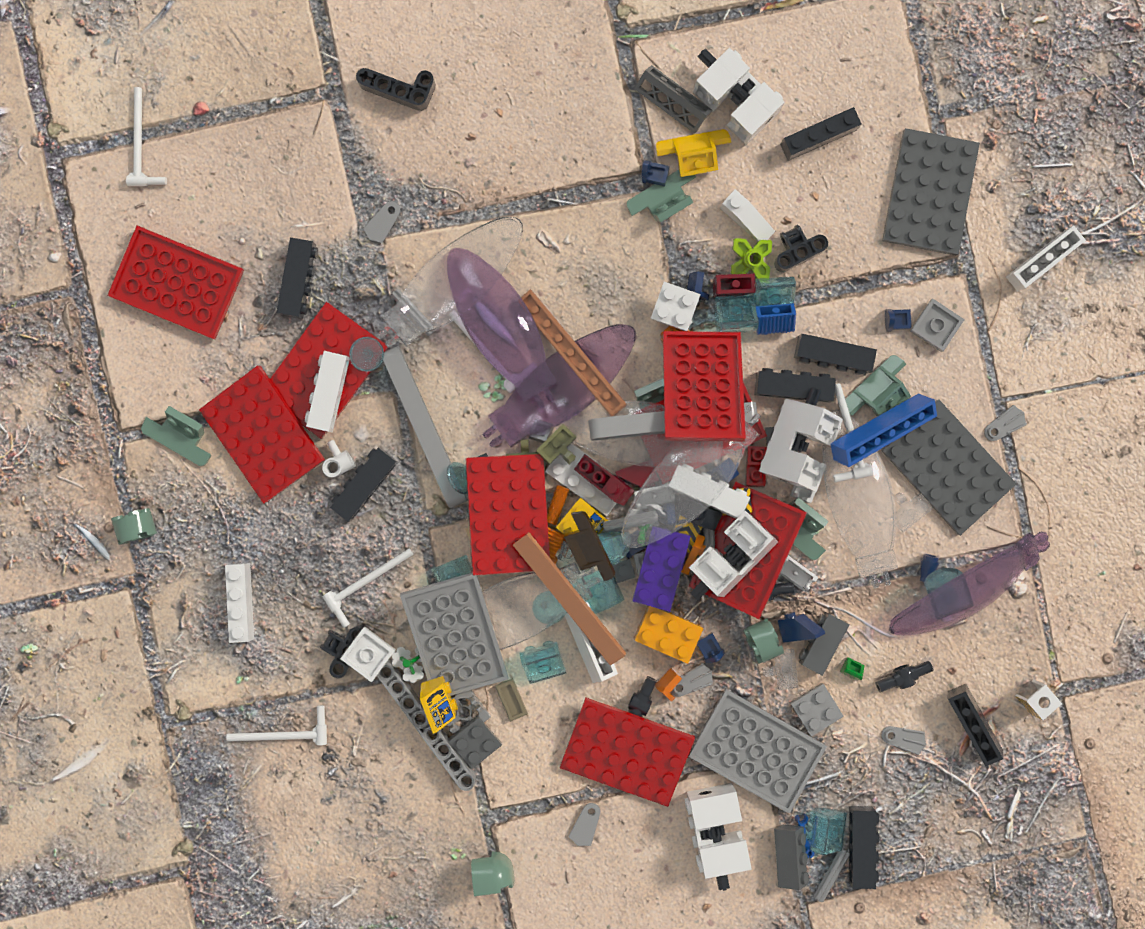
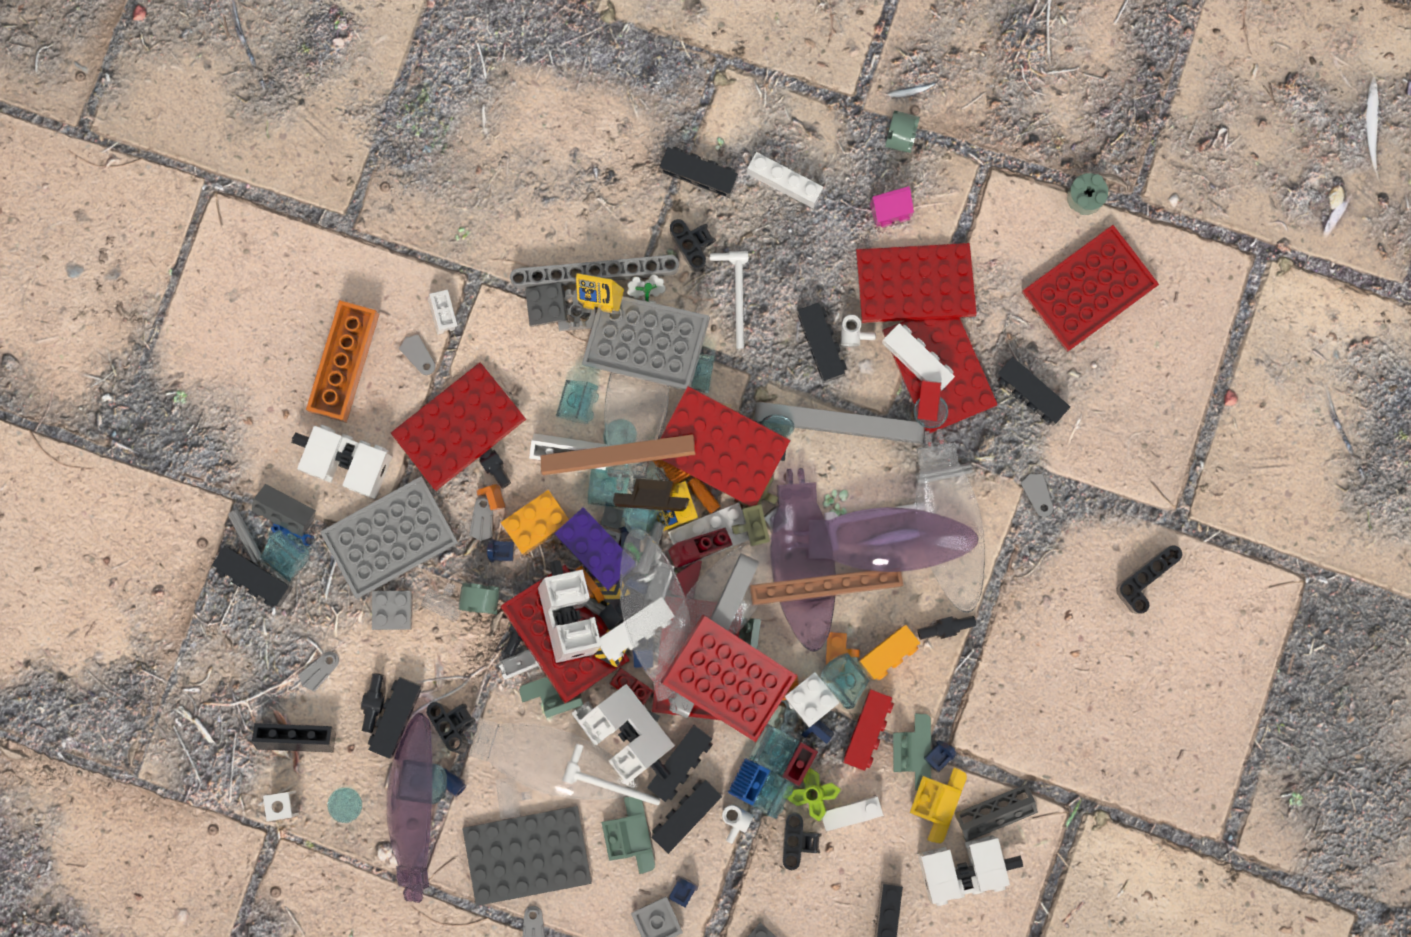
camera: 125 degrees right, 5 degrees down
white bar [126,87,167,186] -> none
sand green plate [141,406,211,466] -> none
white bar [226,705,327,745] -> none
white plate [340,627,396,682] -> none
sand green brick [471,851,515,896] -> none
dark tan tile [495,678,528,722] -> none
dark blue slope [777,612,825,643] -> none
dark grey brick [799,612,850,676] -> none
blue brick [830,393,937,467] -> none
green slope [840,657,865,680] -> none
none -> orange brick [306,300,380,423]
none -> clear light blue piece [327,788,362,823]
none -> black brick [368,677,423,759]
none -> black piece [426,702,476,754]
none -> white hinge [428,290,458,335]
none -> black brick [659,146,738,199]
none -> white piece [722,805,754,844]
none -> clear light blue brick [821,653,870,709]
none -> orange plate [825,632,860,672]
none -> red brick [842,689,894,771]
none -> light orange brick [857,625,920,680]
none -> dark pink slope [870,186,914,228]
none -> black pin [917,615,976,640]
none -> red tile [918,380,942,421]
none -> sand green brick [1067,173,1108,215]

